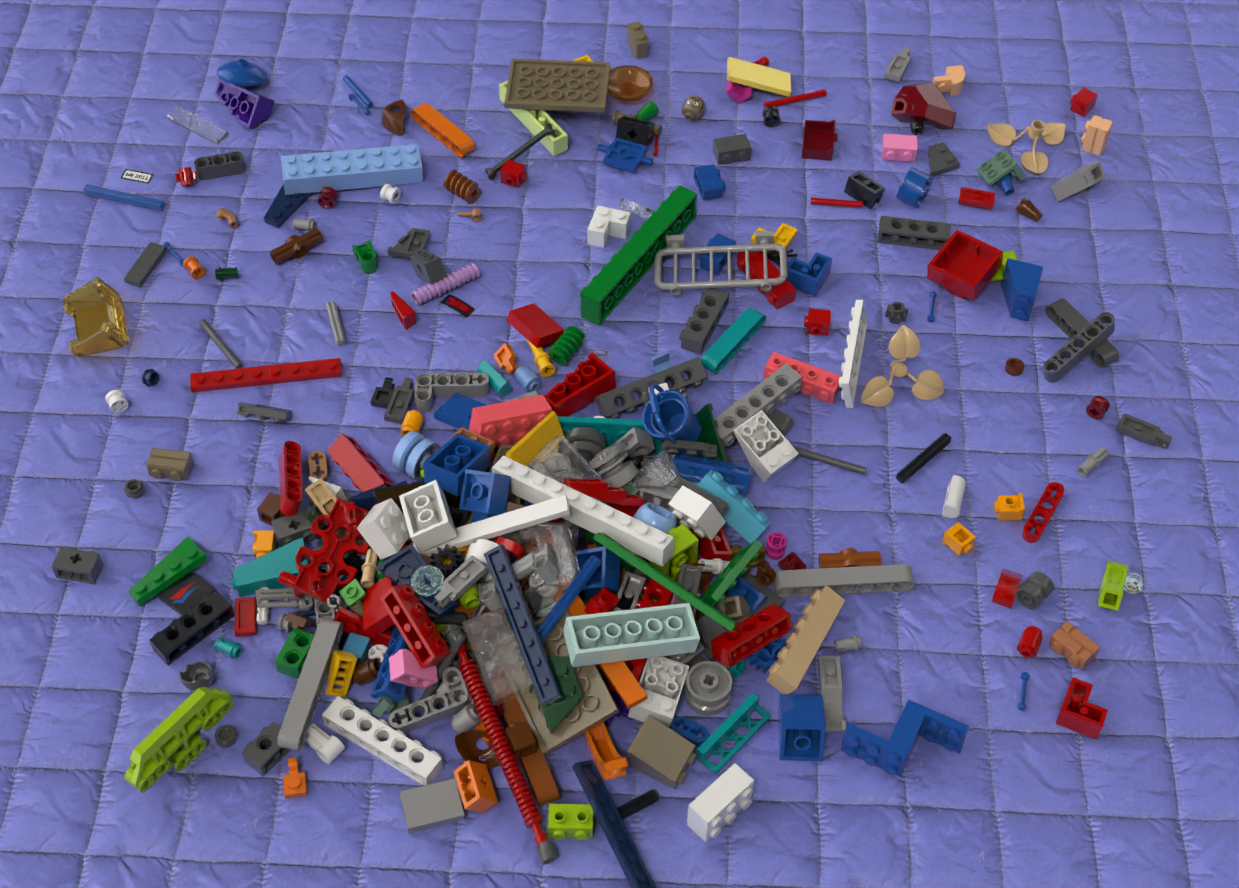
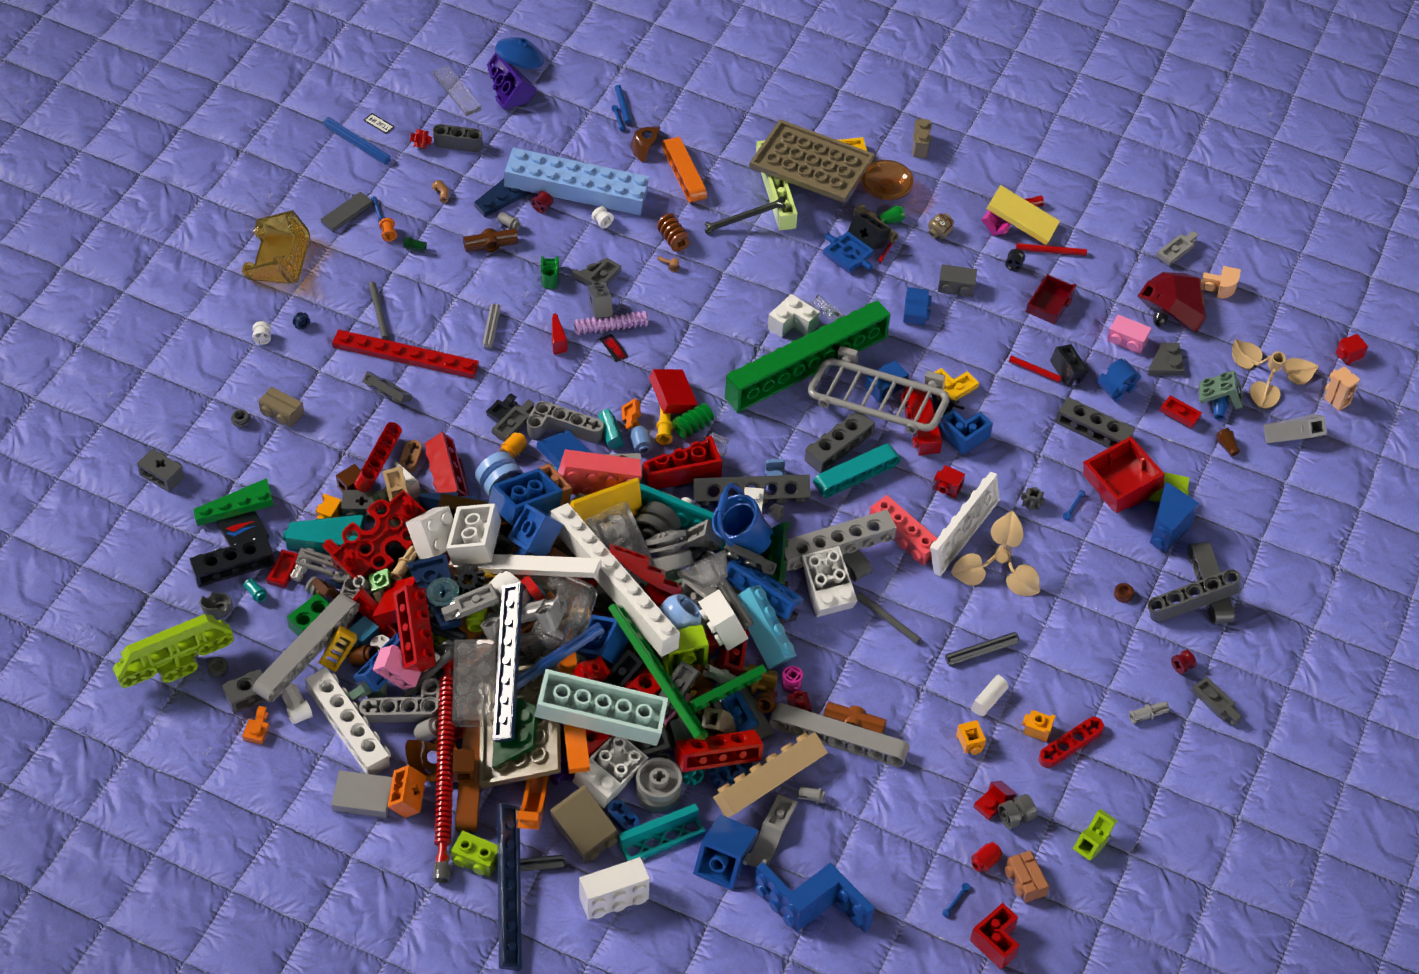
camera: 20 degrees right, 0 degrees up
red brick [500,159,528,188] -> none
clear tile [1123,573,1144,594] -> none

